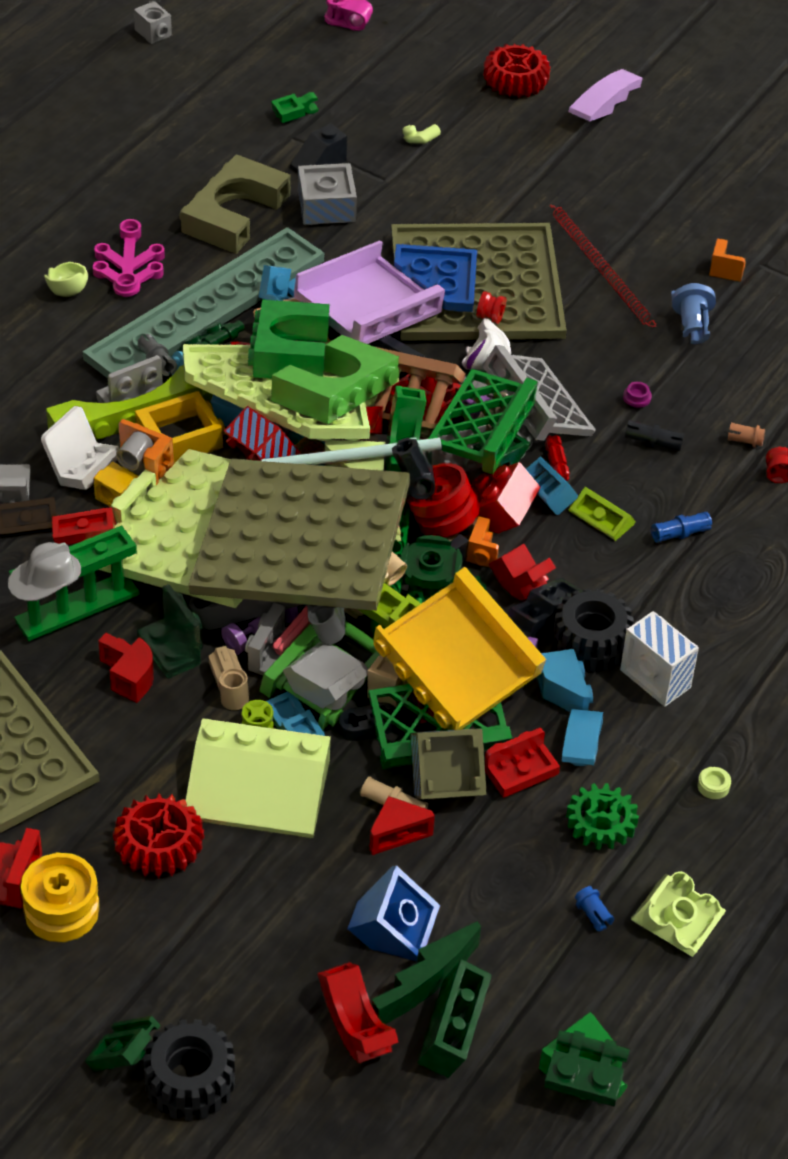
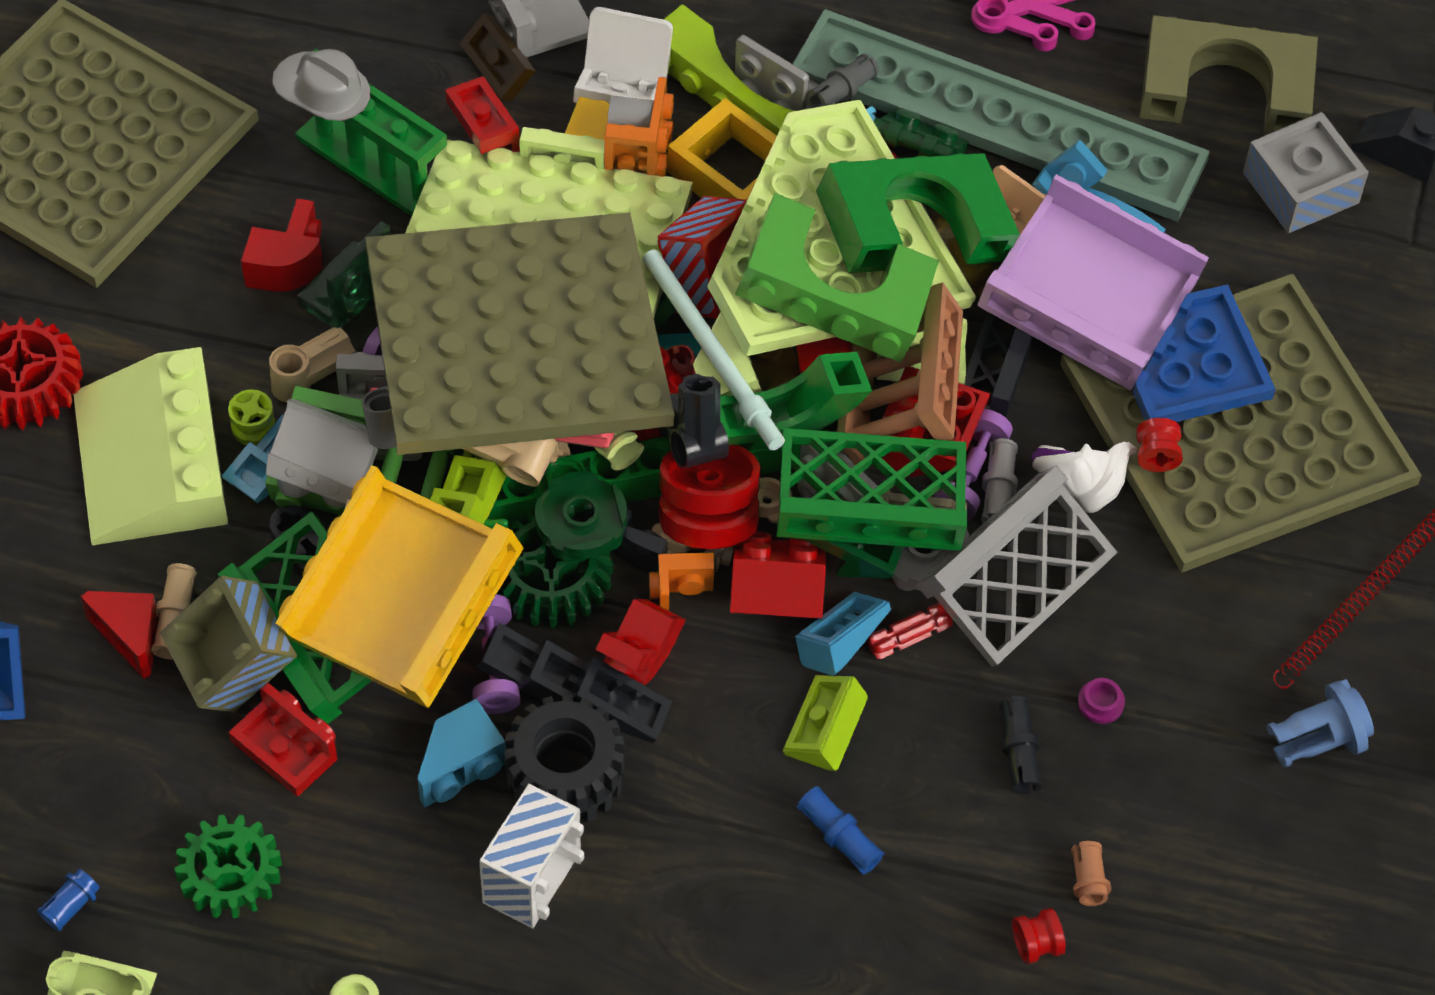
camera: 70 degrees right, 10 degrees up
dark azure slope [562,709,603,766] -> none

